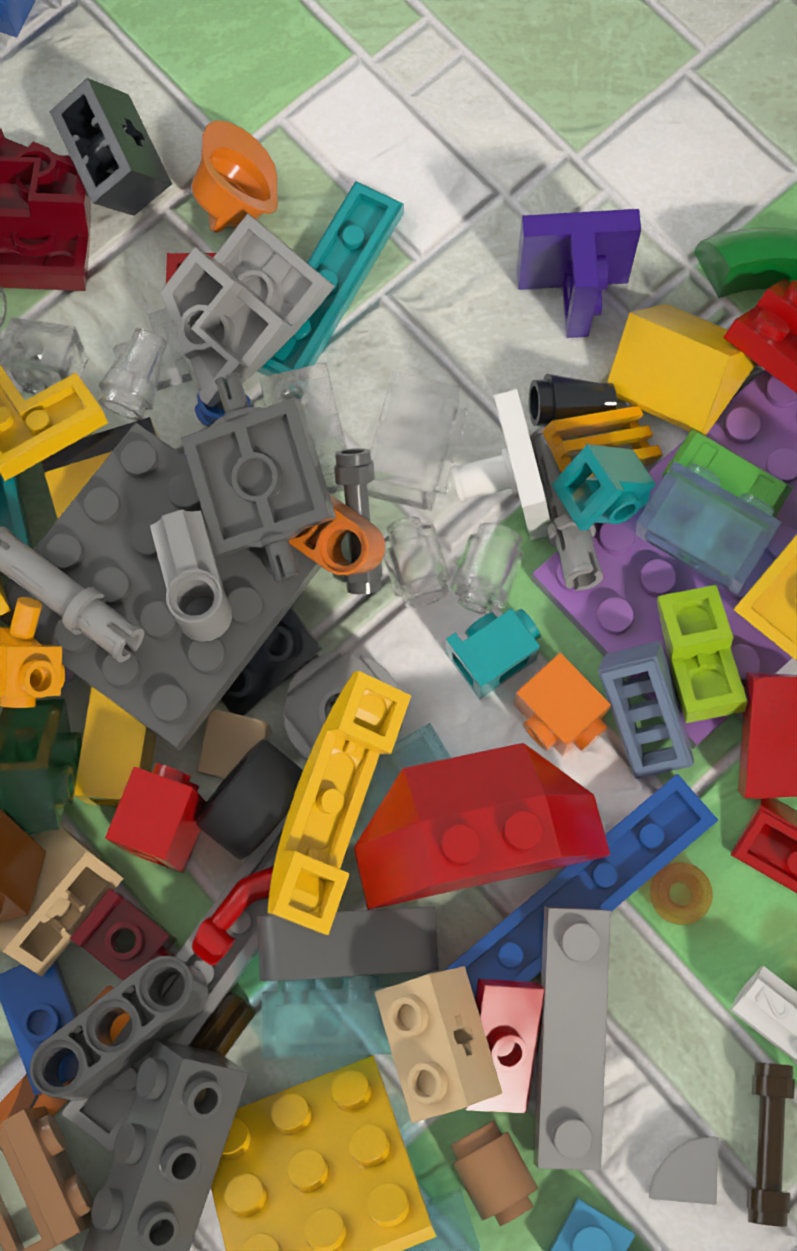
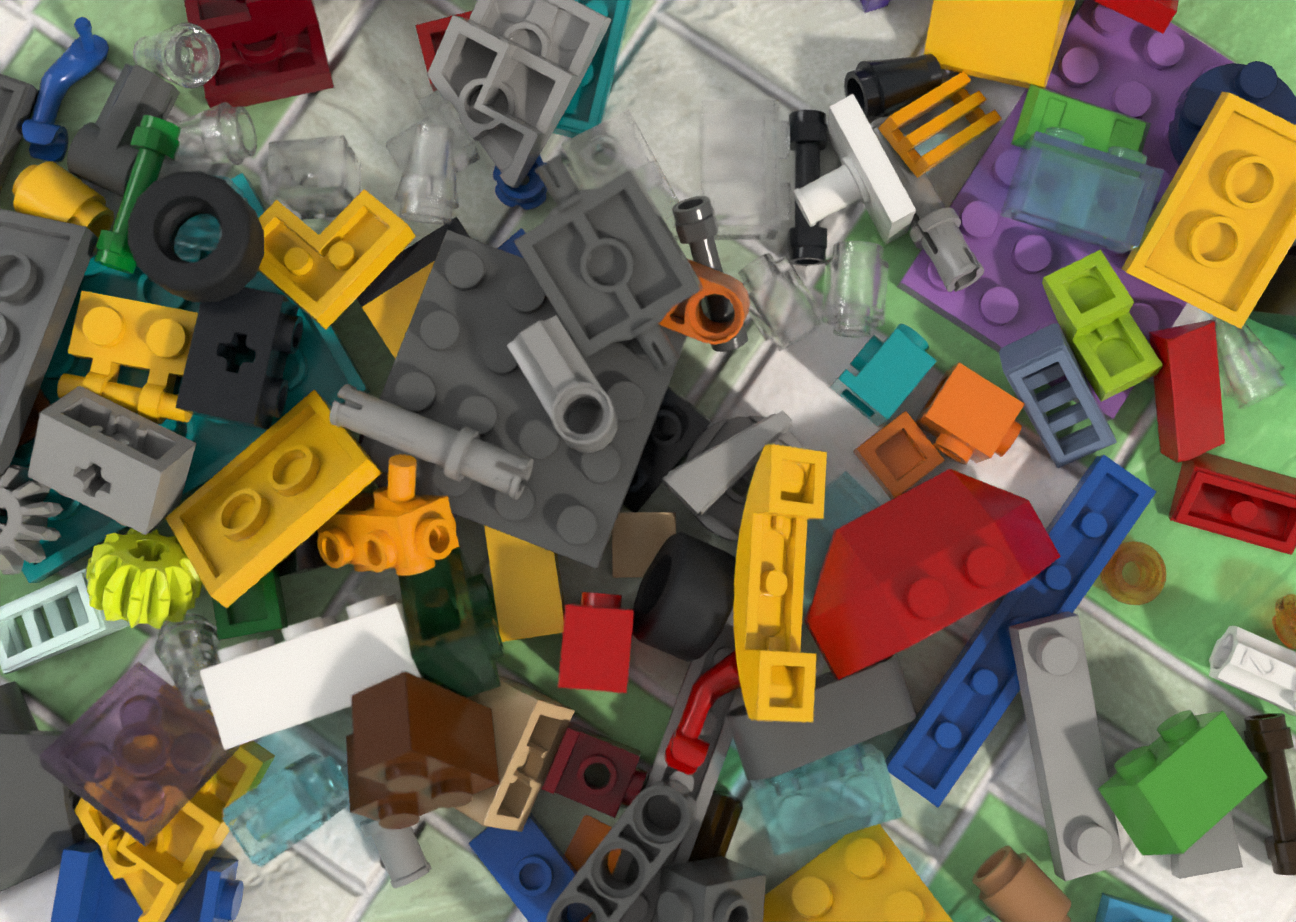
camera: 25 degrees left, 10 degrees up
tan brick [375,966,503,1123] -> none
plate [465,978,545,1113] -> none
teal brick [551,444,656,531] -> none
none -> light grey slope [662,411,792,517]
none -> black bar [787,110,827,266]
none -> orange tile [853,411,945,500]
none -> bright green brick [1098,710,1268,856]

